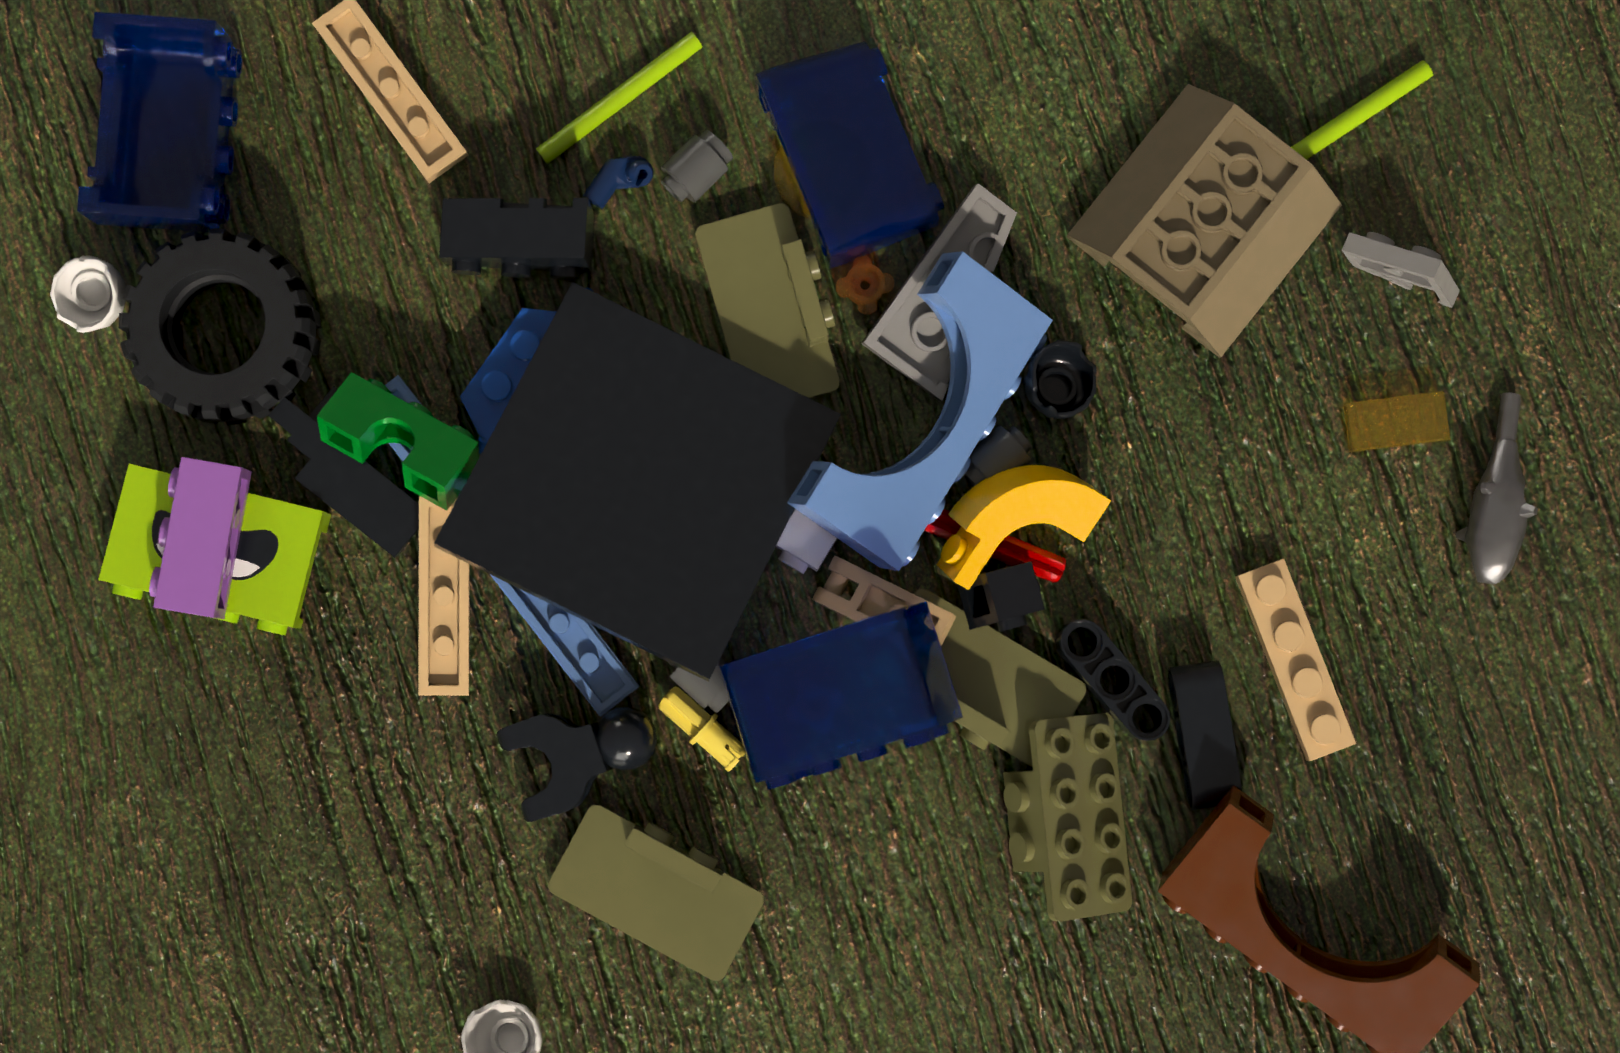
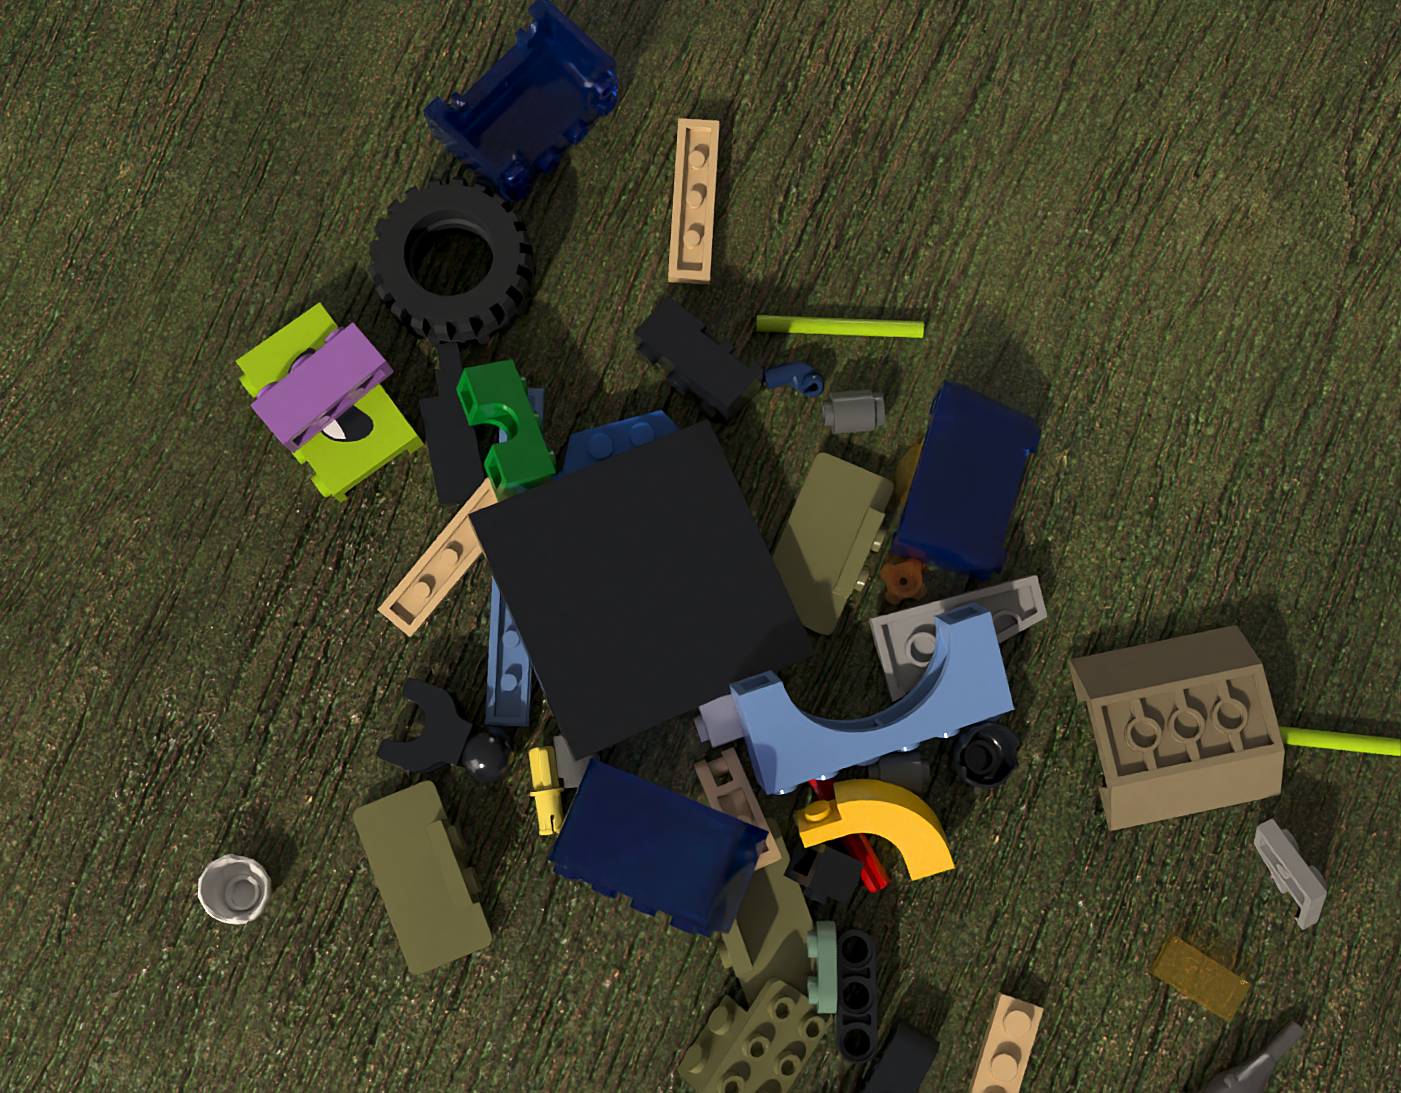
camera: 45 degrees right, 5 degrees down
white hair [50,256,126,333] -> none
none -> sand green plate [807,921,837,1013]

